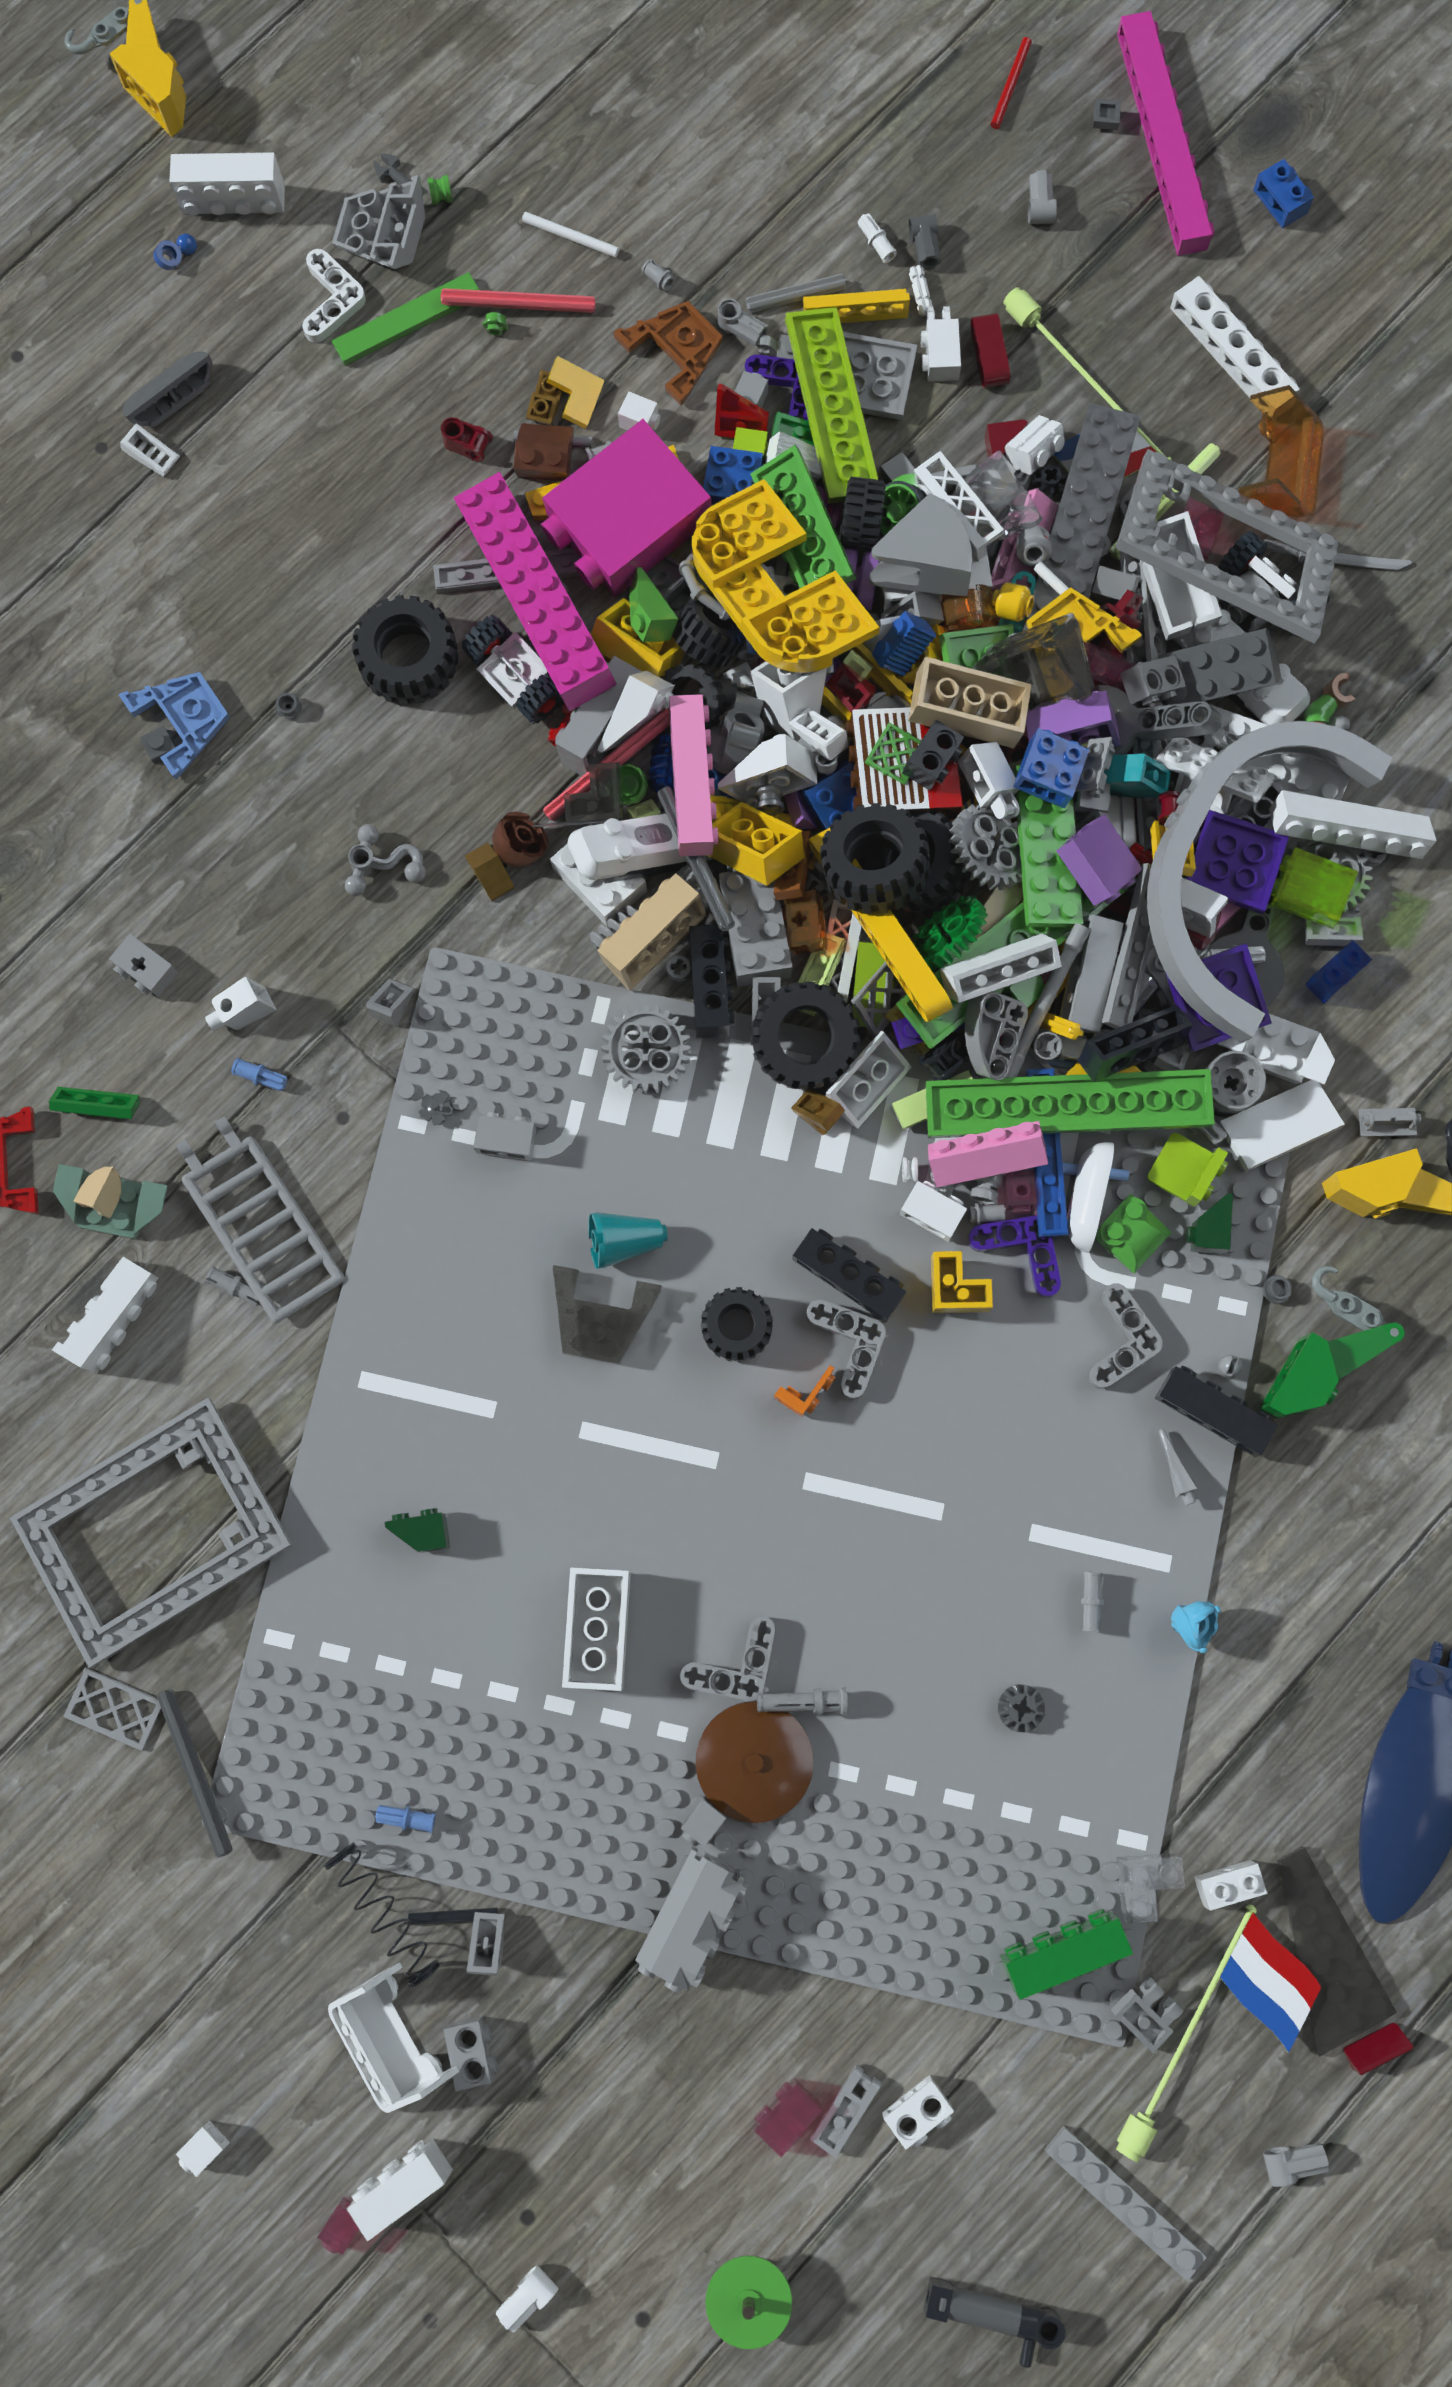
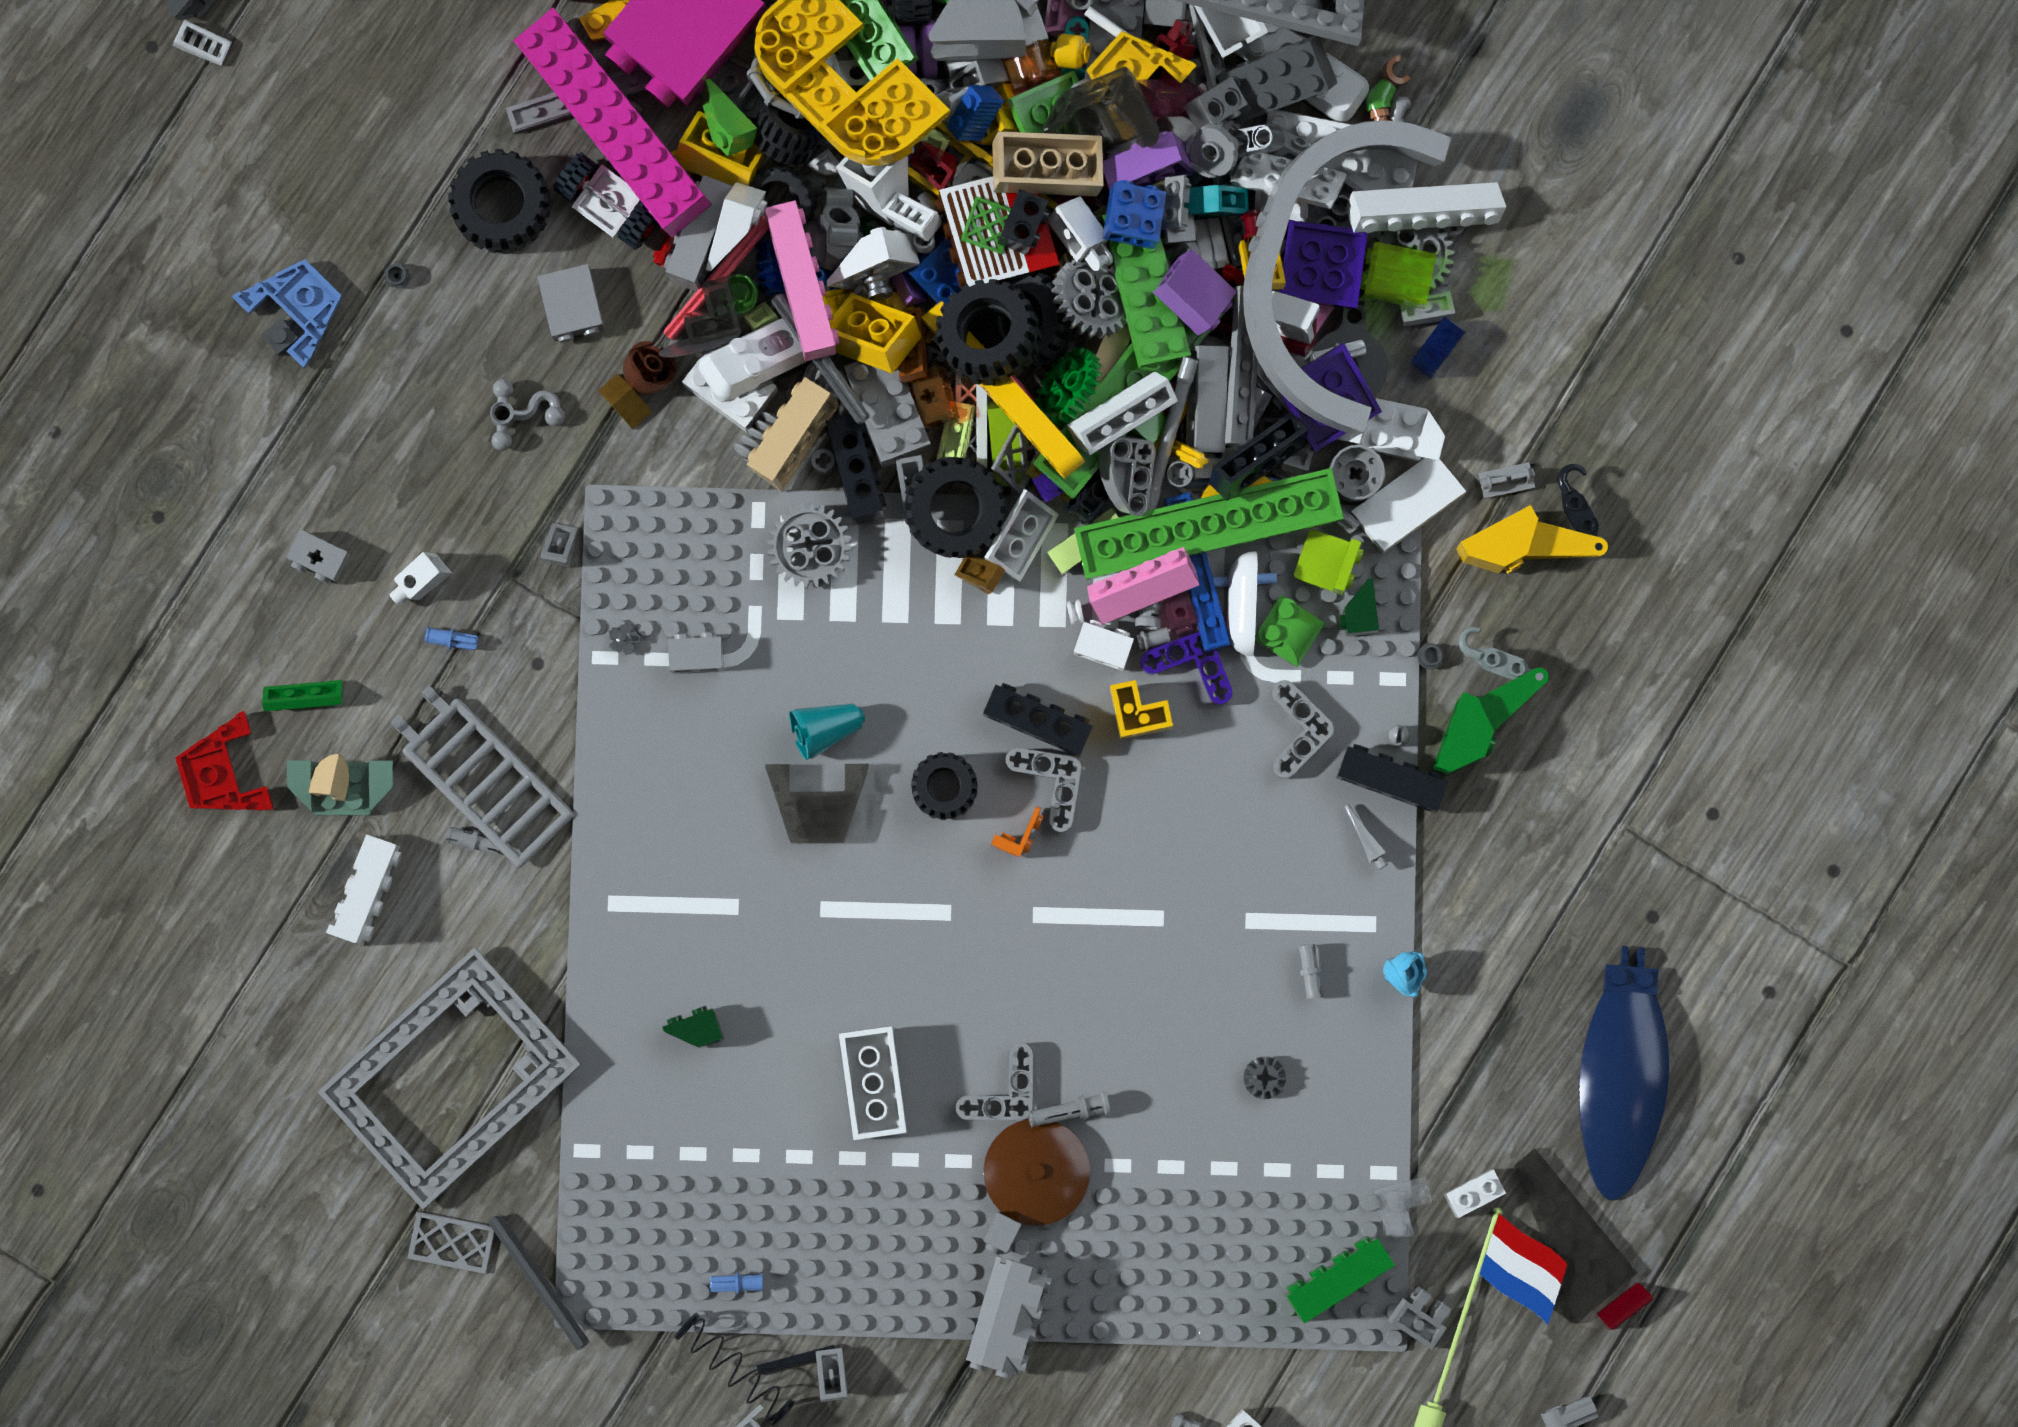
camera: 15 degrees left, 5 degrees up
none -> light grey brick [537,264,605,343]
none -> light grey plate [1186,123,1239,178]

